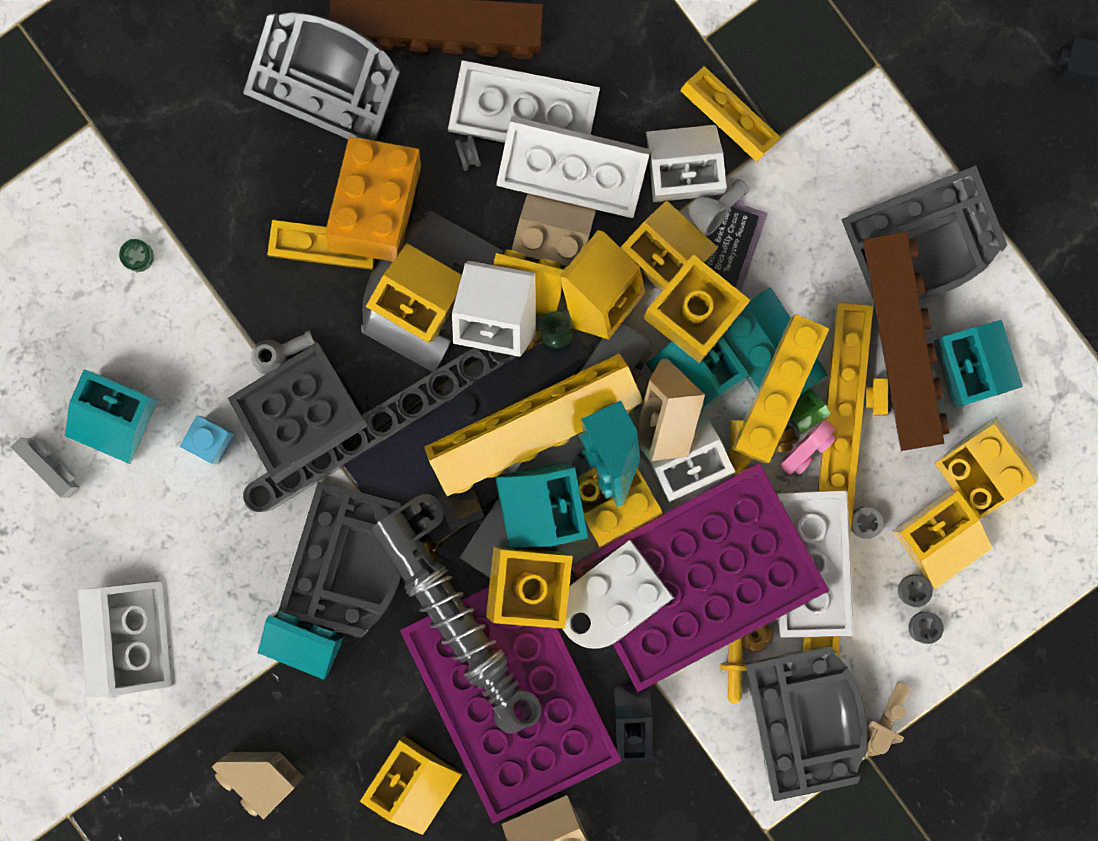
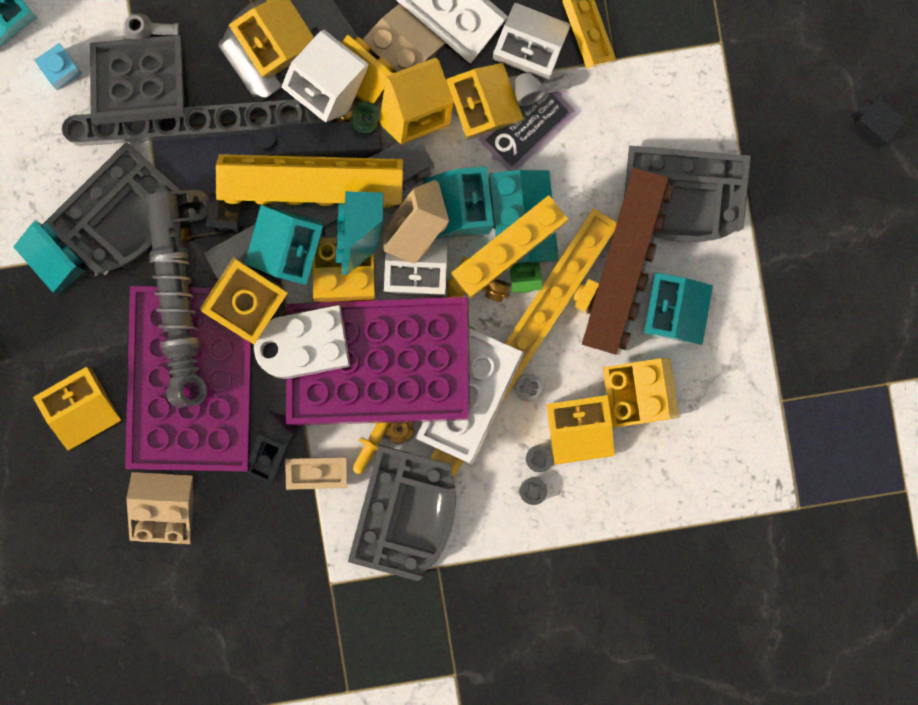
camera: 25 degrees right, 0 degrees up
yellow brick [644,254,750,364] -> none
bright pink plate [778,418,836,475] -> none
tan arm [866,682,910,756] -> none
none -> tan plate [285,457,348,490]

